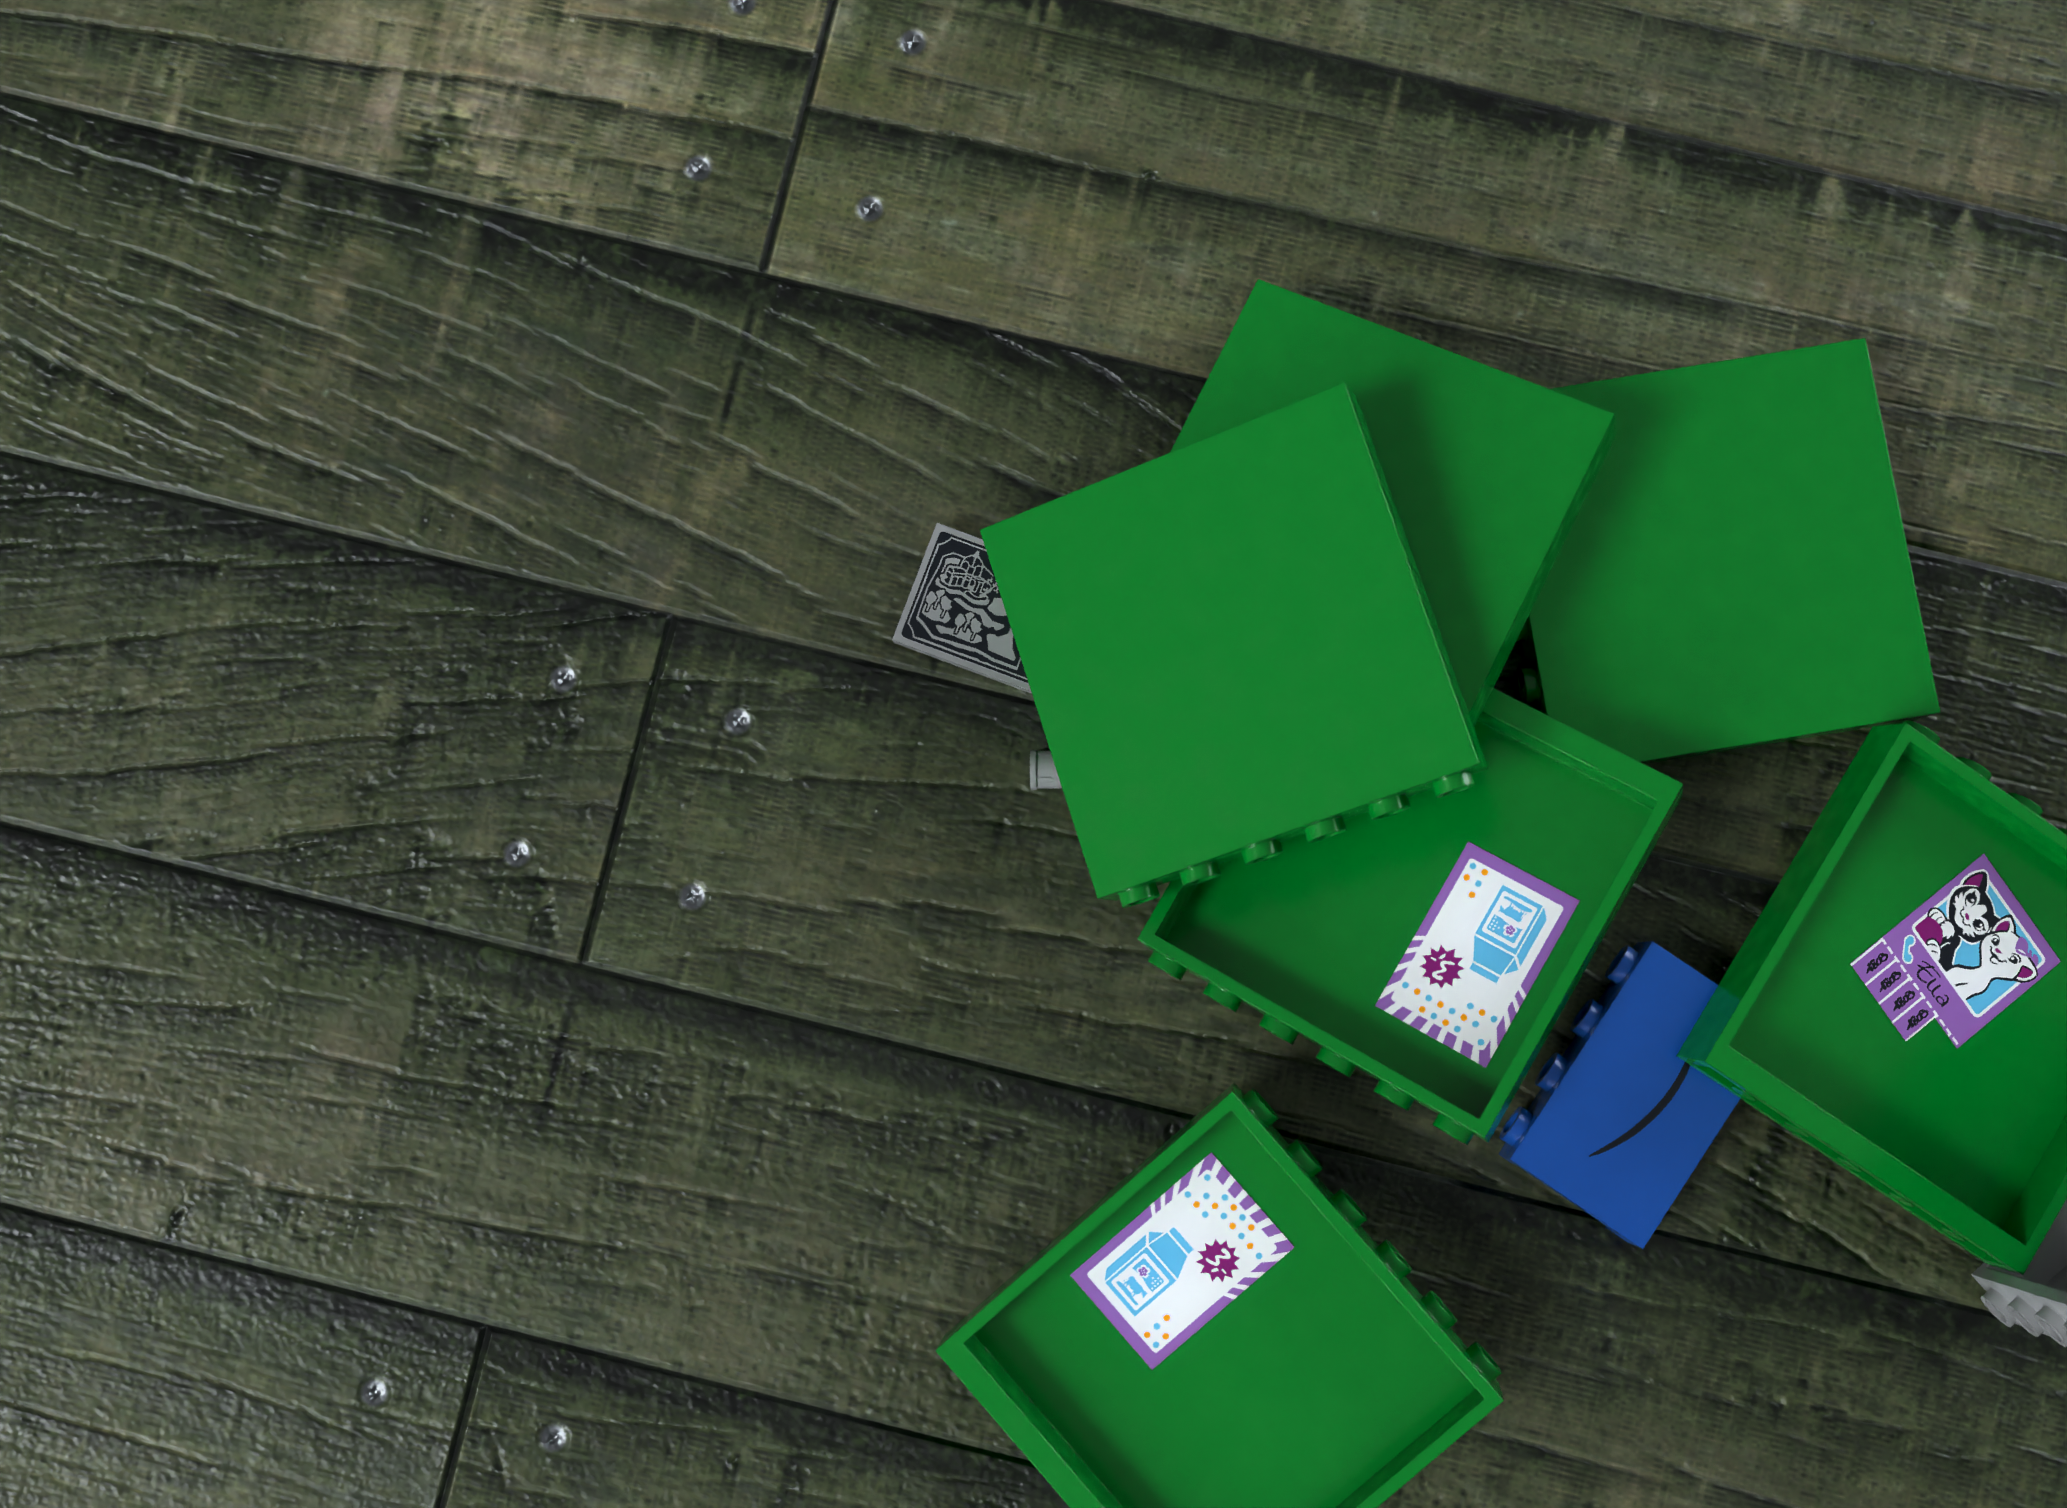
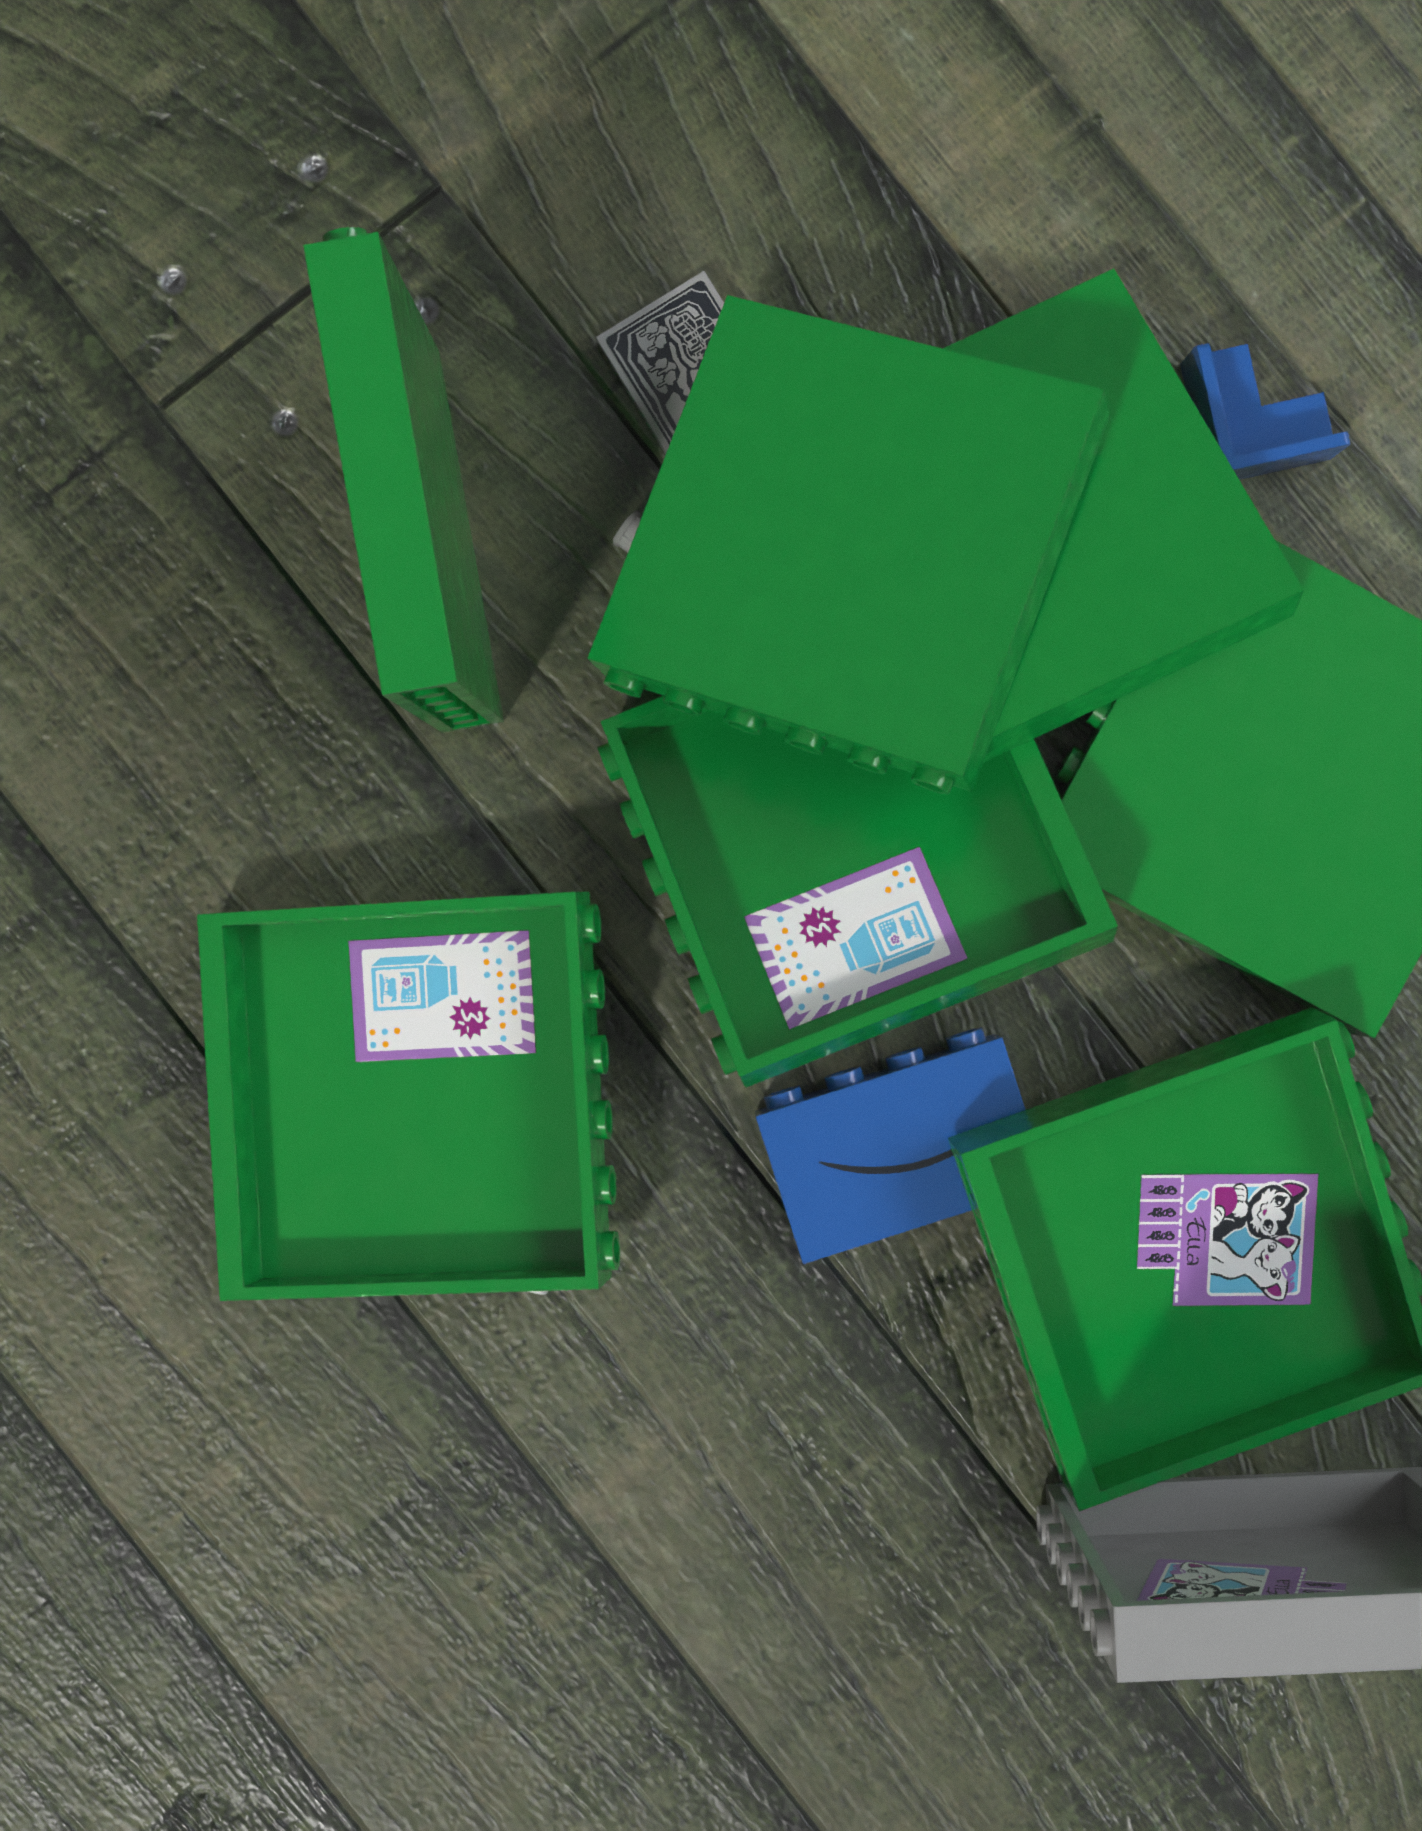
camera: 30 degrees right, 5 degrees up
none -> green panel [303,227,504,733]
none -> blue panel [1180,343,1351,480]

